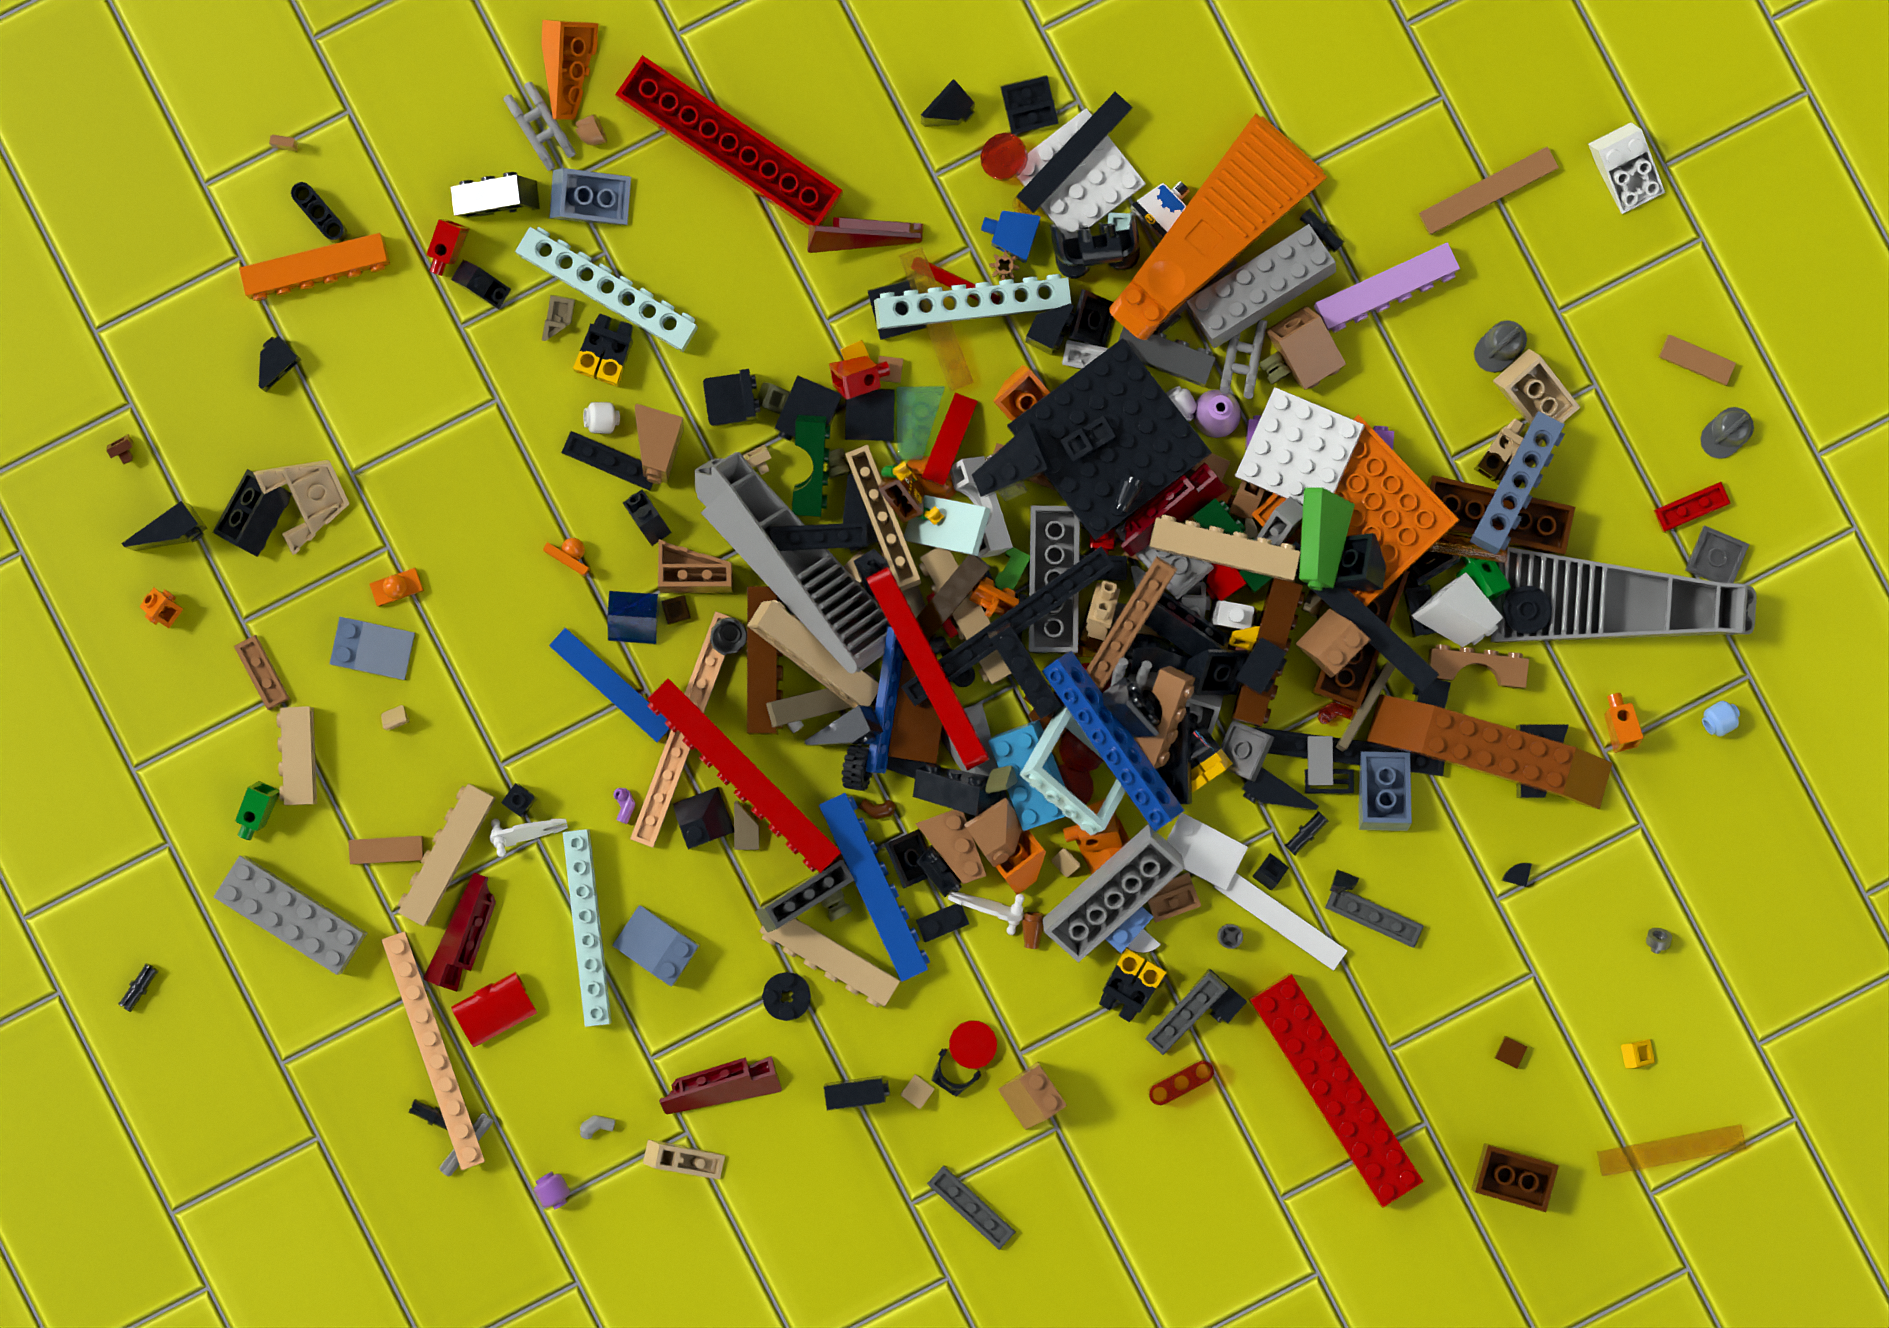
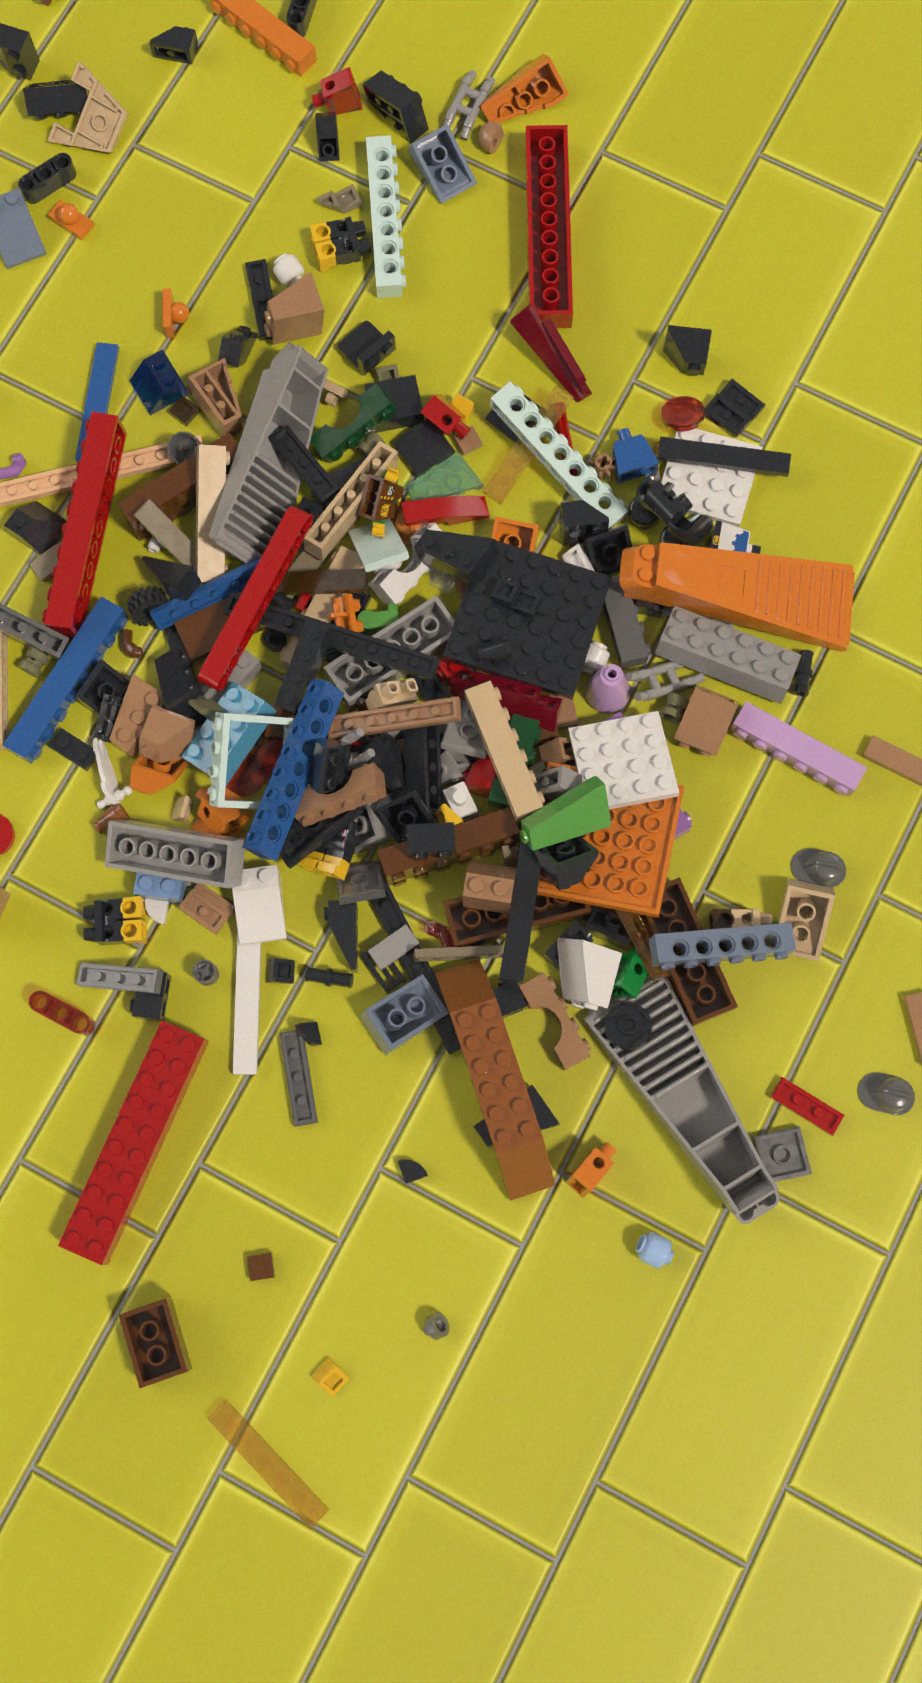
camera: 55 degrees right, 10 degrees down
none -> black beam [18,153,76,204]

